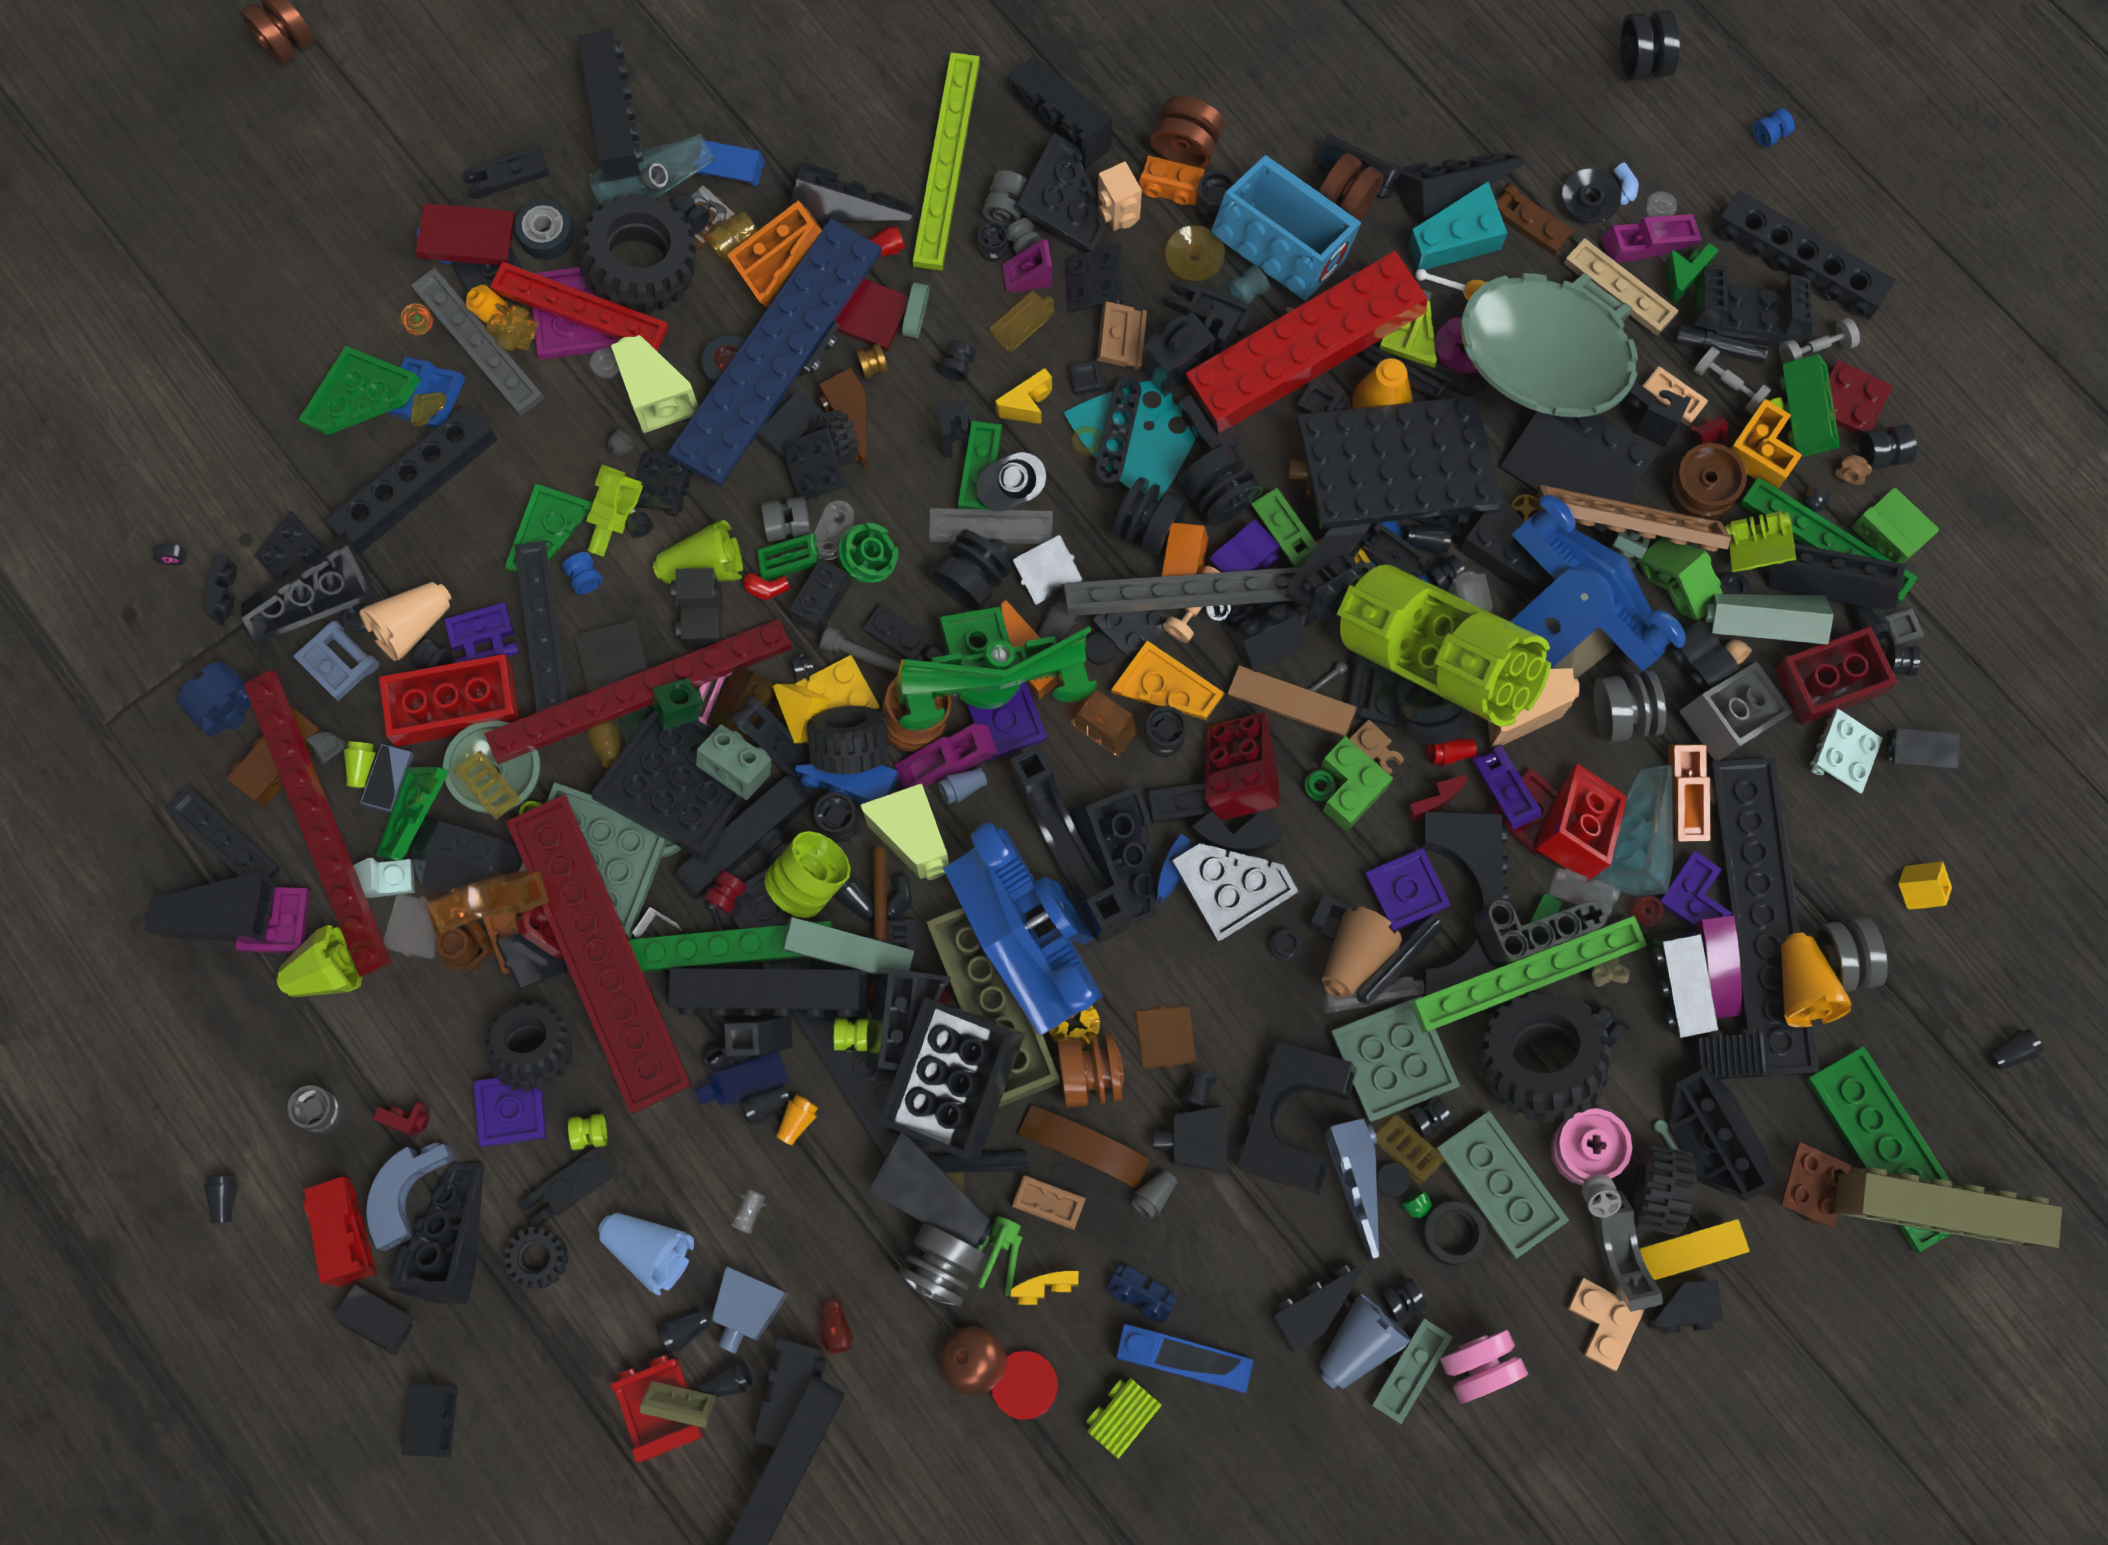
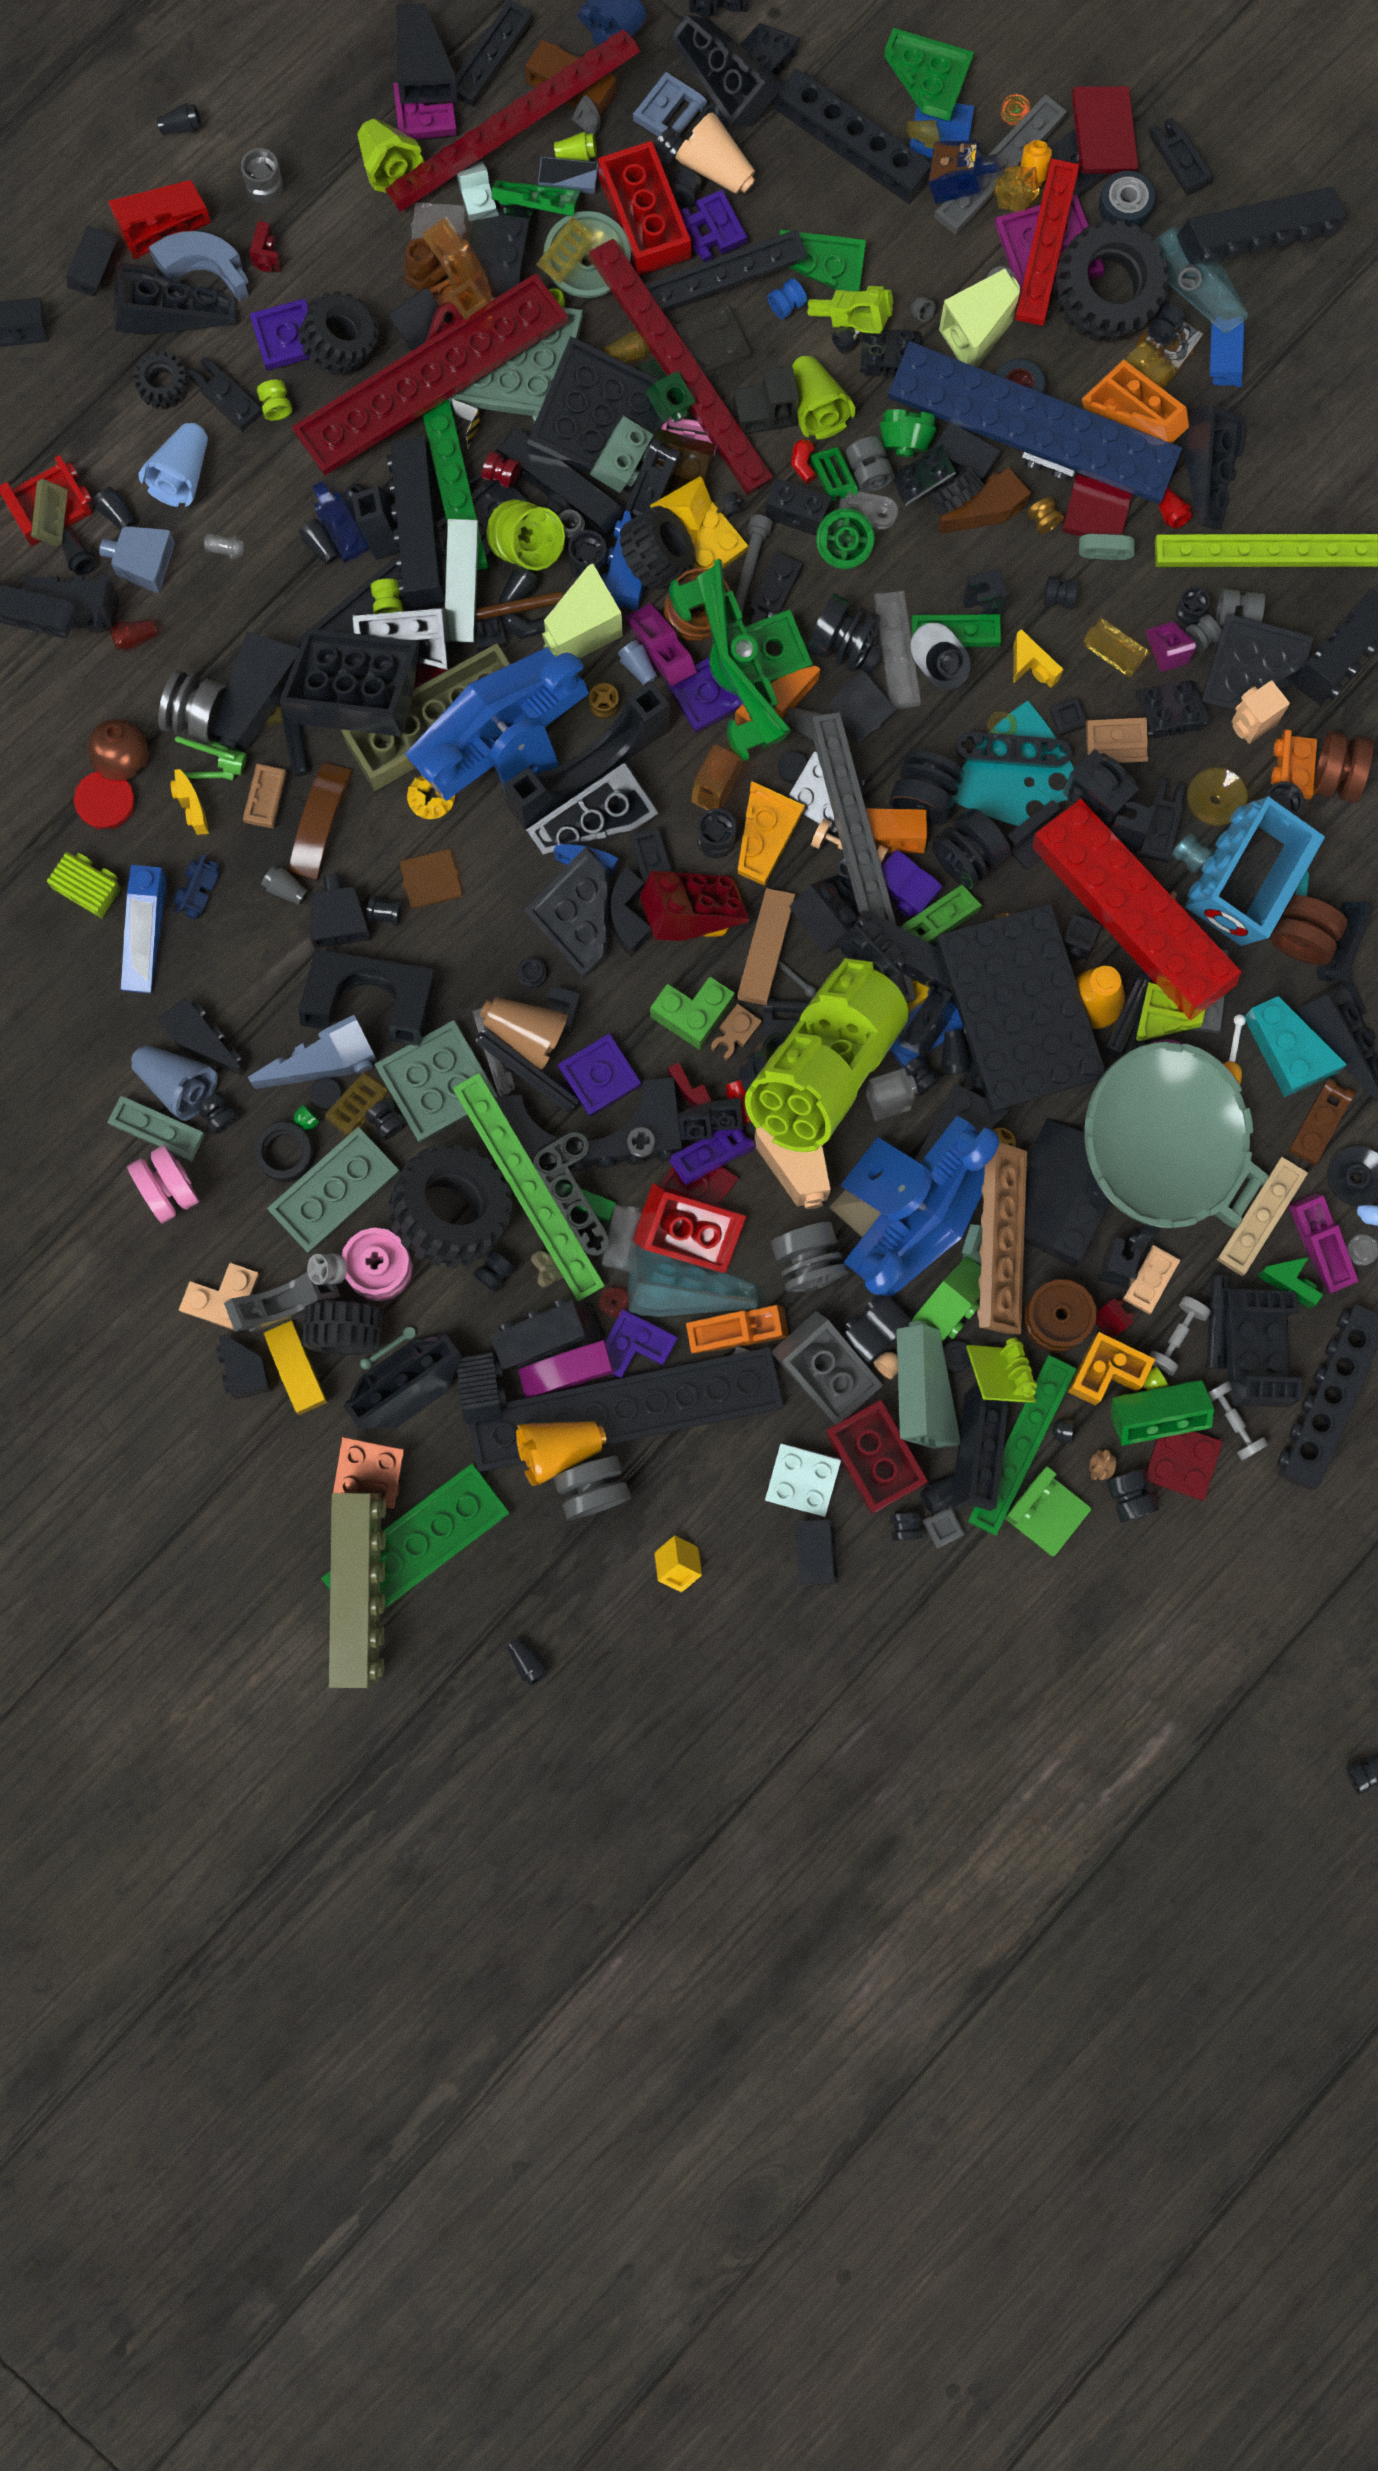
camera: 80 degrees right, 5 degrees up
light orange cone [776,1094,819,1146] -> none
dark orange wheel [1057,1032,1124,1109] -> none
green plate [1304,770,1336,802] -> none
none -> dark grey cone [558,510,585,547]
none -> pearl gold wheel [589,683,619,719]
none -> dark grey bush [627,1127,655,1157]
none -> black wheel [654,126,685,165]
none -> black slope [679,1098,743,1140]
none -> green cone [879,409,937,457]
none -> clear blue torso [929,140,999,204]

